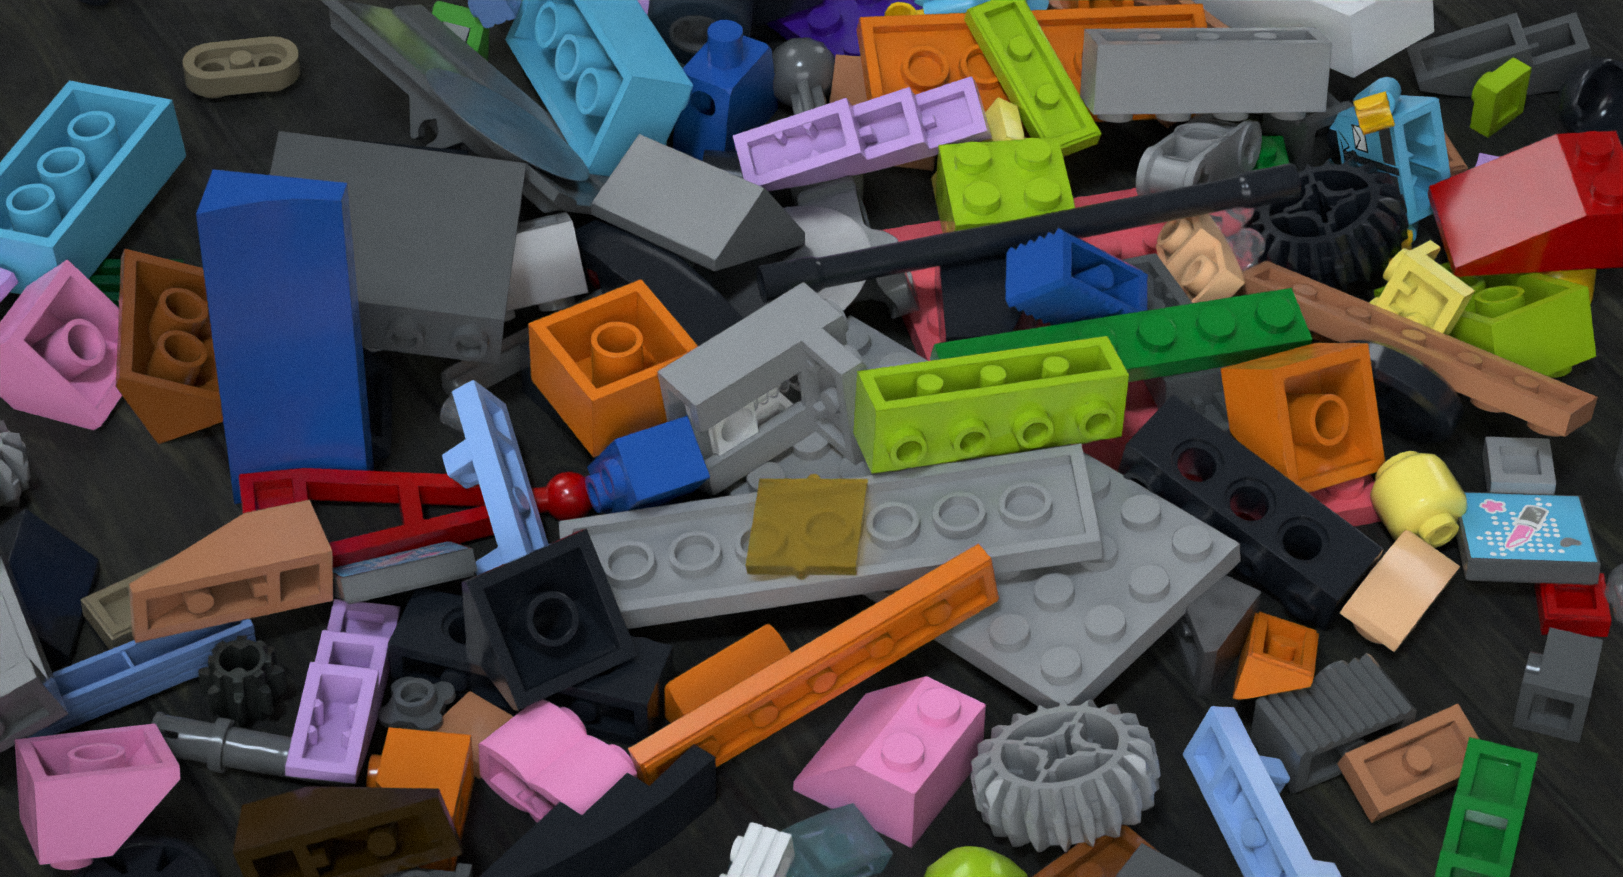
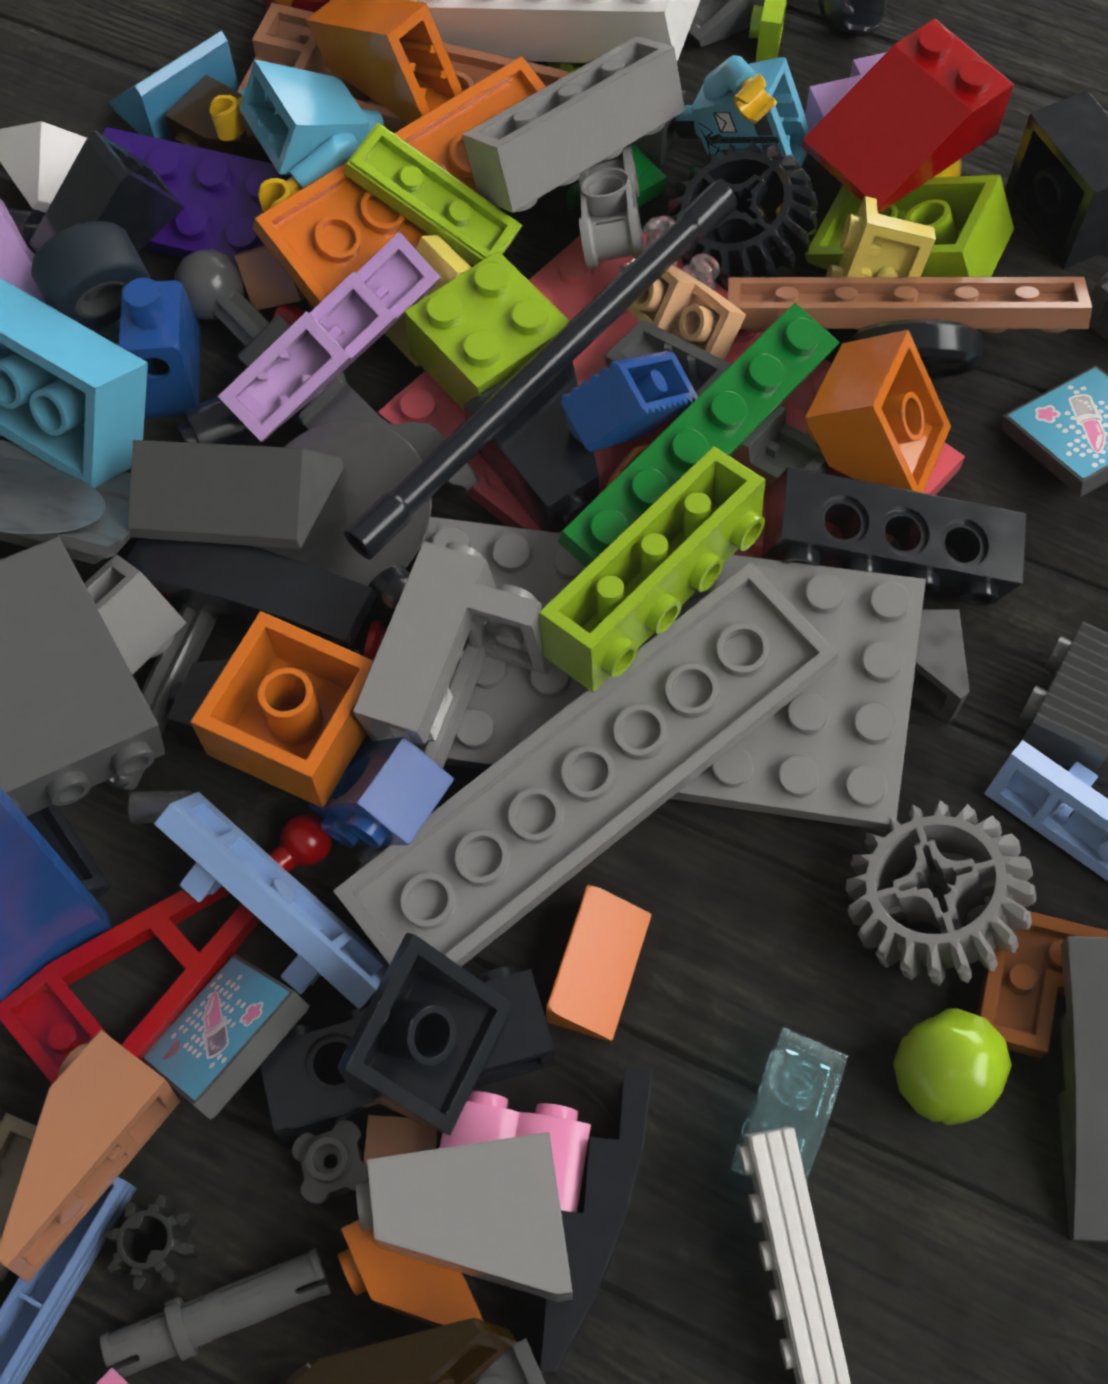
camera: 30 degrees left, 20 degrees up
lavender slope [285,599,401,784] -> none
orange tile [628,543,999,786] -> none
clear yellow piece [745,474,869,580] -> none
bright pink slope [793,676,986,848] -> none
orange slope [1233,611,1319,700] -> none
light nougat slope [1340,530,1461,652] -> none
light yellow head [1370,451,1468,548] -> none
light grey plate [1482,437,1556,495] -> none
none -> light grey slope [356,1132,573,1302]

